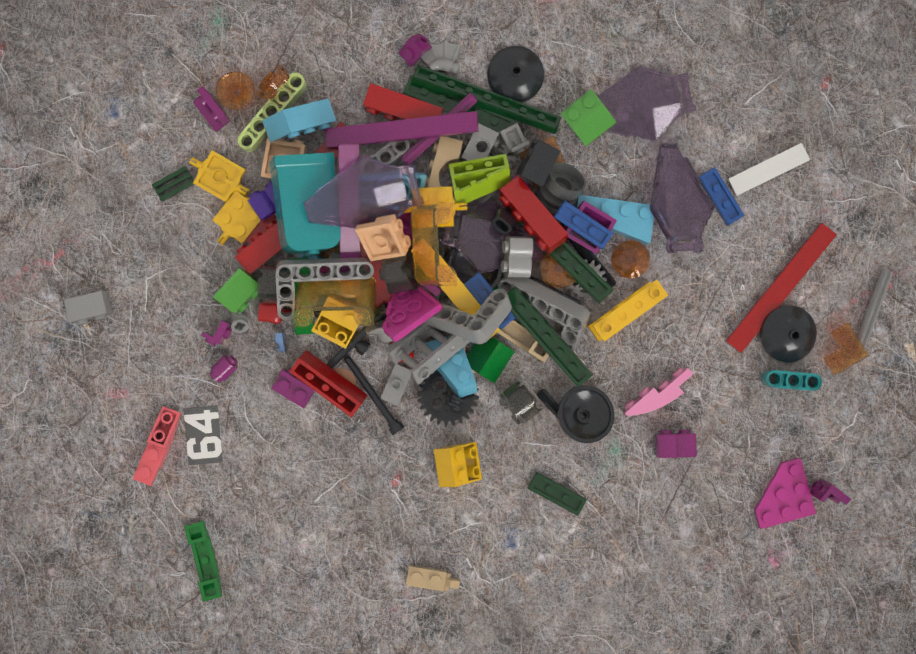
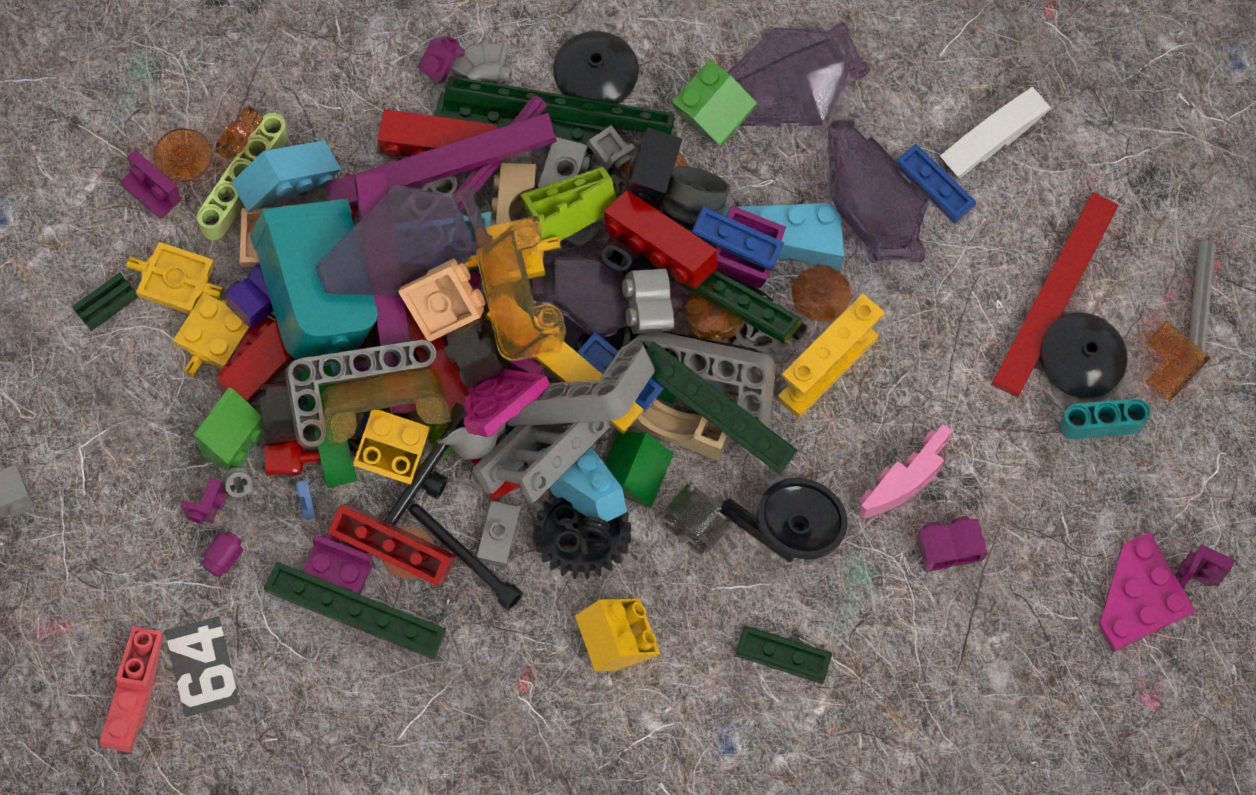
camera: 10 degrees left, 20 degrees down
none -> dark green plate [264,562,446,660]

